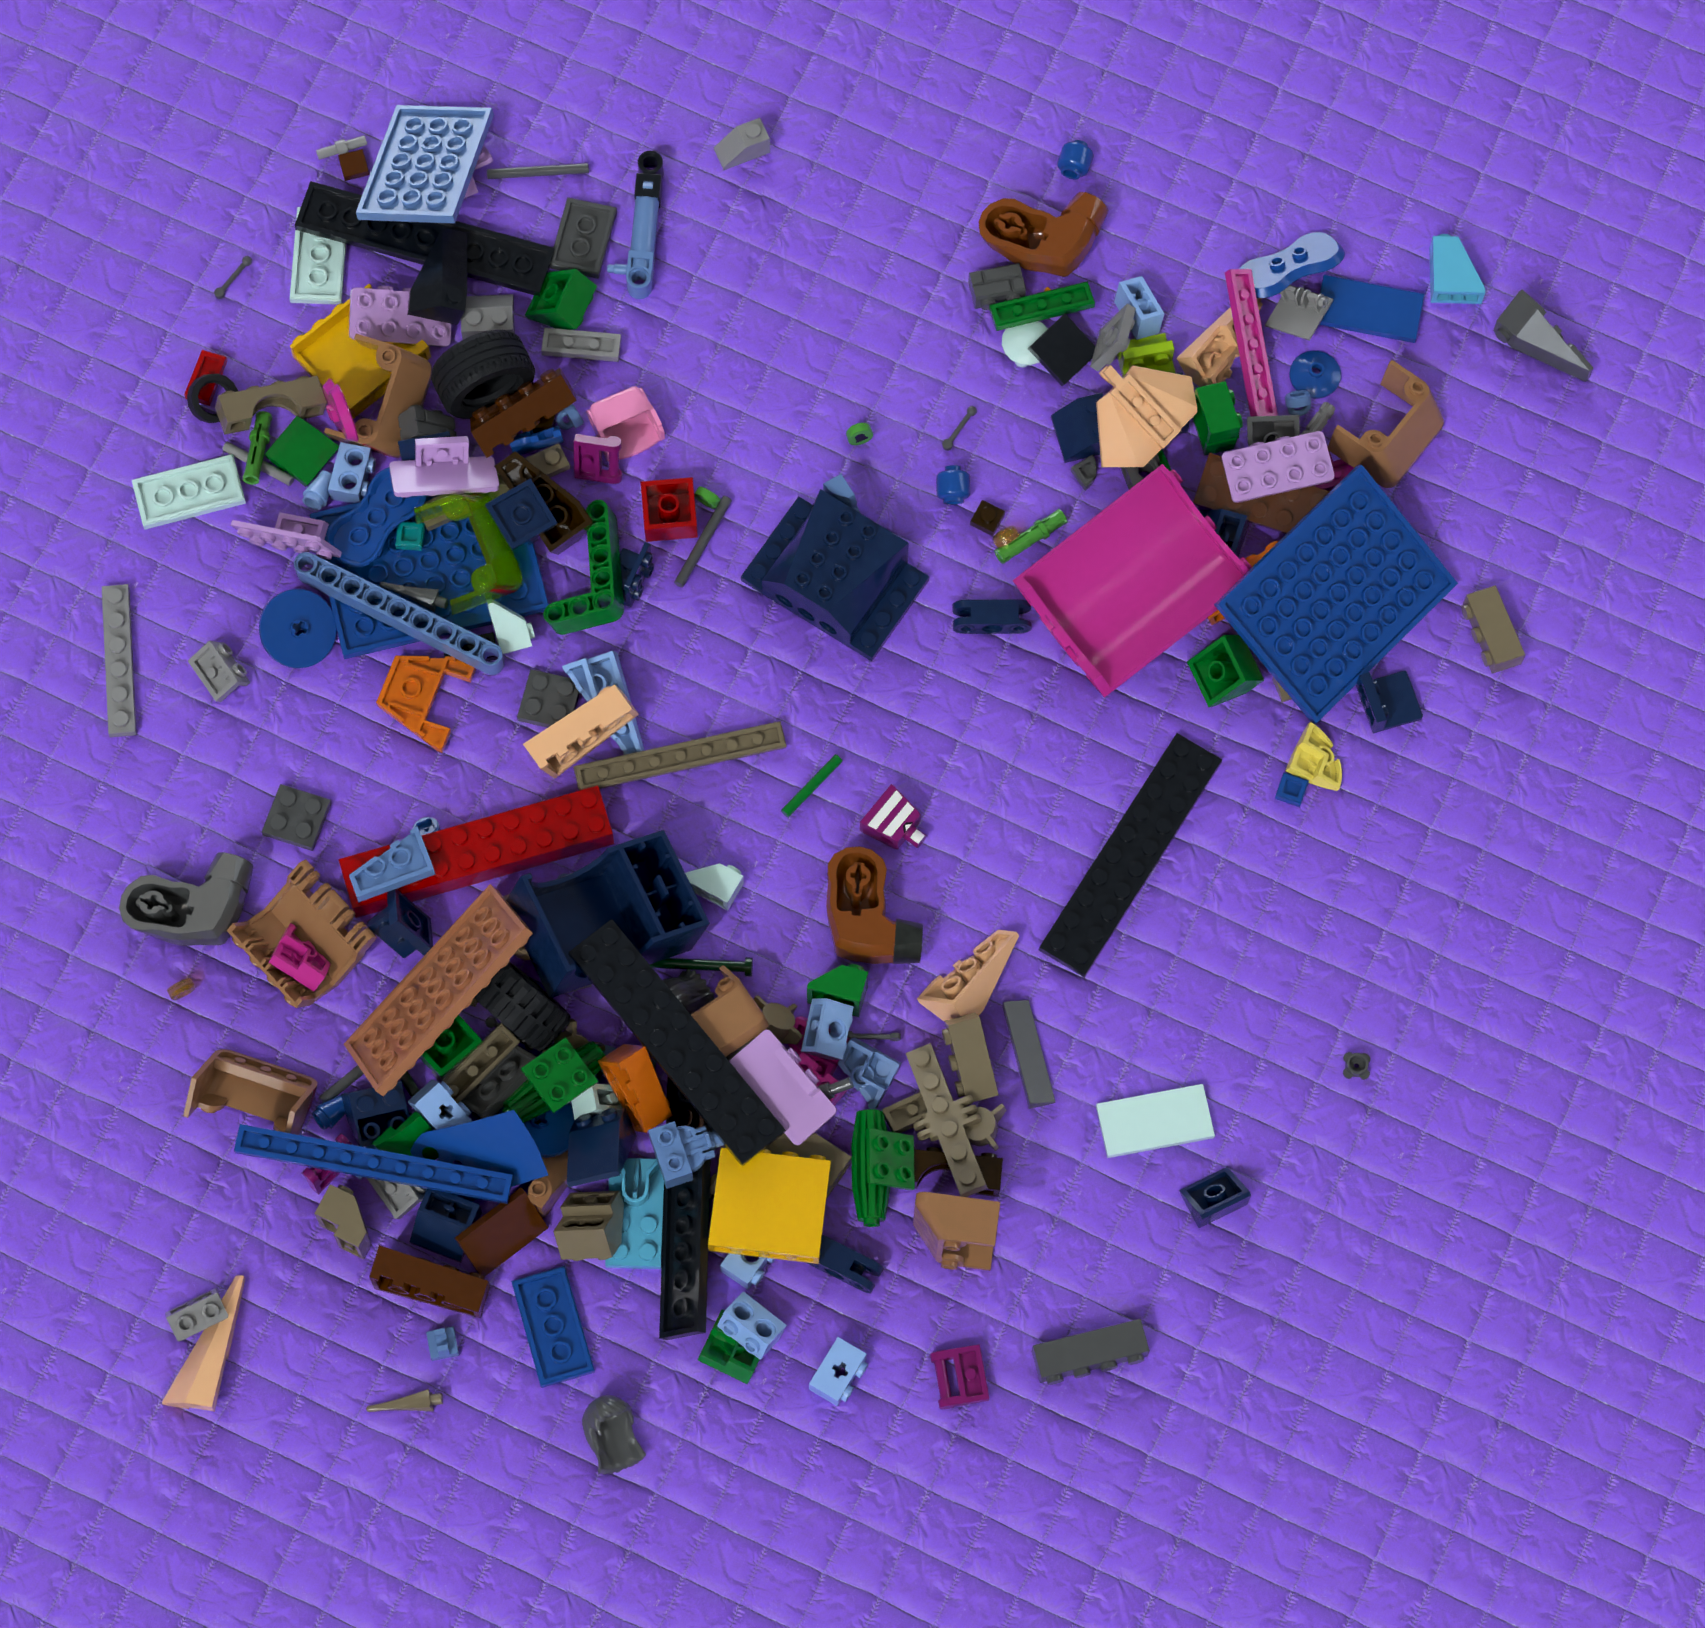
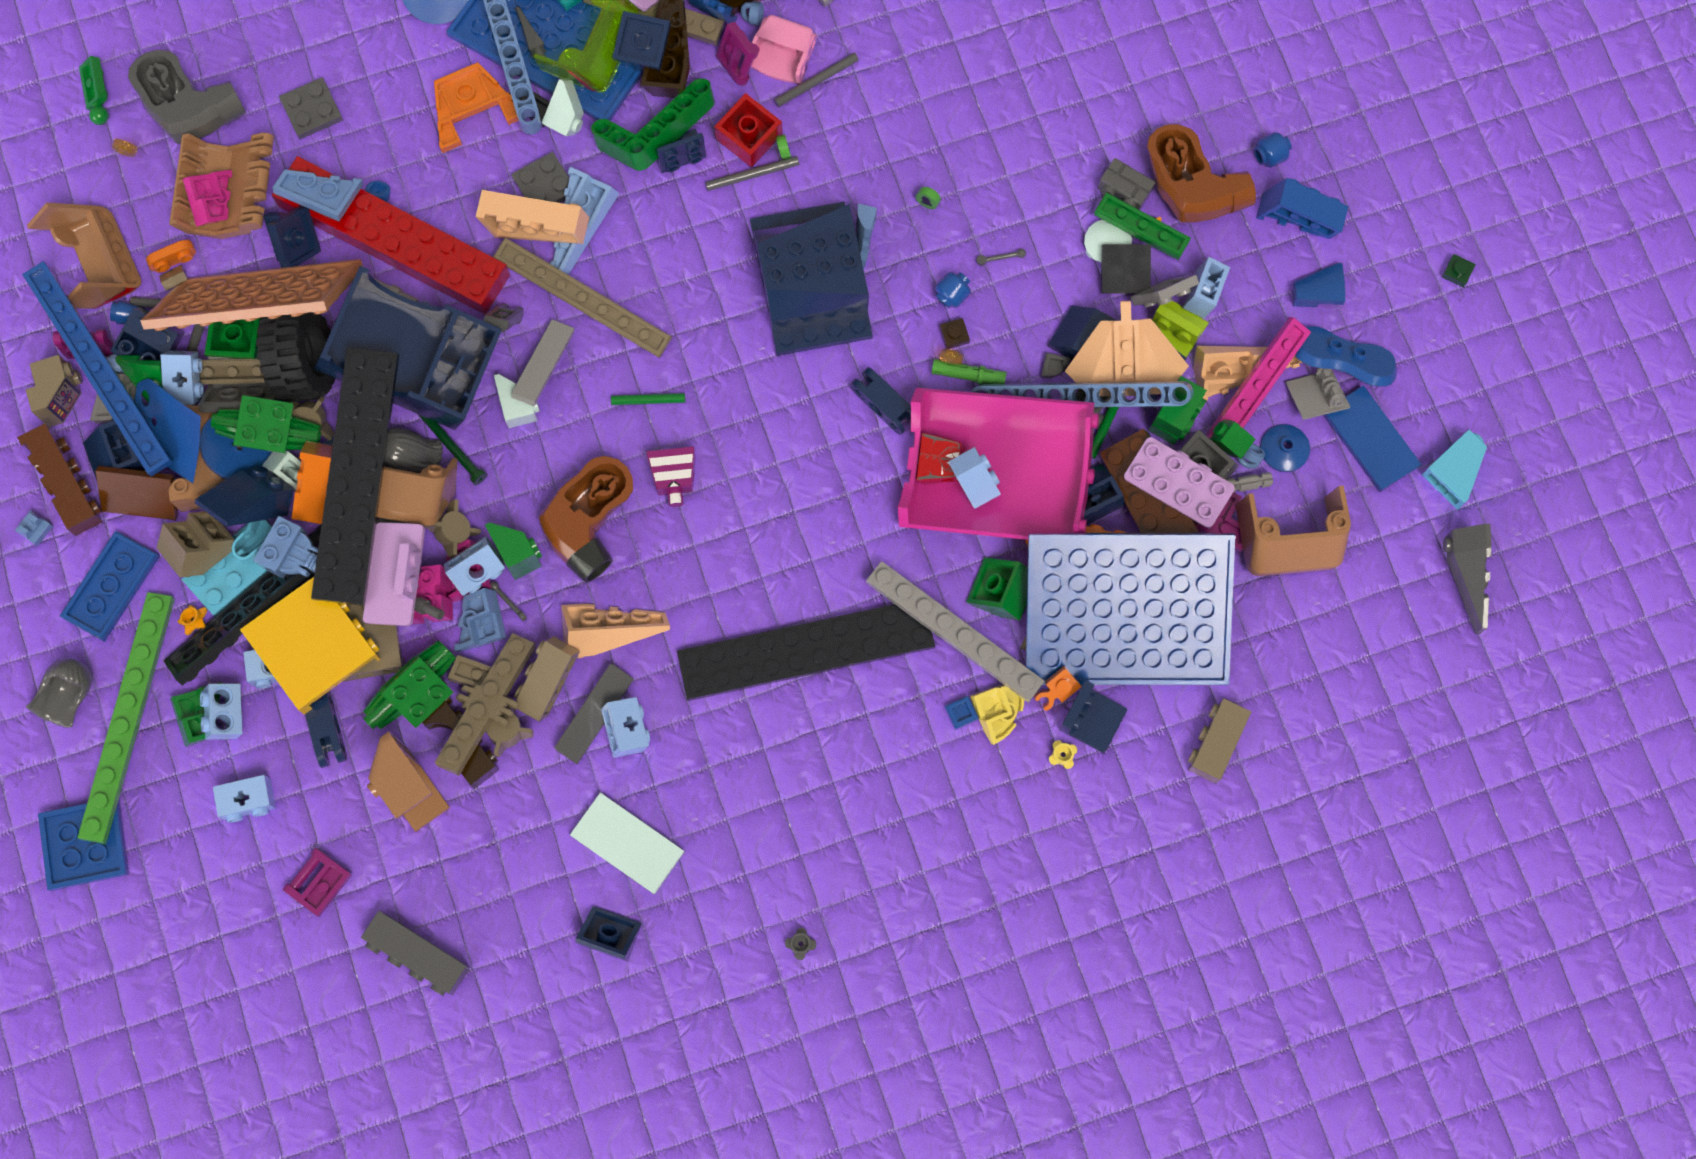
camera: 45 degrees right, 5 degrees up
none -> blue plate [38,800,129,891]
none -> bright green plate [78,592,175,844]
none -> green plate [79,56,109,125]
none -> orange plate [146,240,196,273]
none -> dark tan tile [159,265,187,290]
none -> light orange plate [177,605,207,635]
none -> dark grey hinge [484,304,524,332]
none -> light grey tile [511,319,574,407]
none -> light blue brick [601,697,650,758]
none -> dark grey bar [774,53,859,108]
none -> light grey plate [866,561,1045,703]
none -> red torso [917,433,965,484]
none -> light blue brick [948,447,1001,509]
none -> medium blue beam [971,381,1194,407]
none -> orange plate [1034,666,1082,711]
none -> light yellow plate [1049,740,1077,769]
none -> green brick [1210,419,1256,459]
none -> blue wedge [1256,178,1349,239]
none -> blue slope [1293,263,1345,307]
none -> dark green plate [1442,254,1476,288]

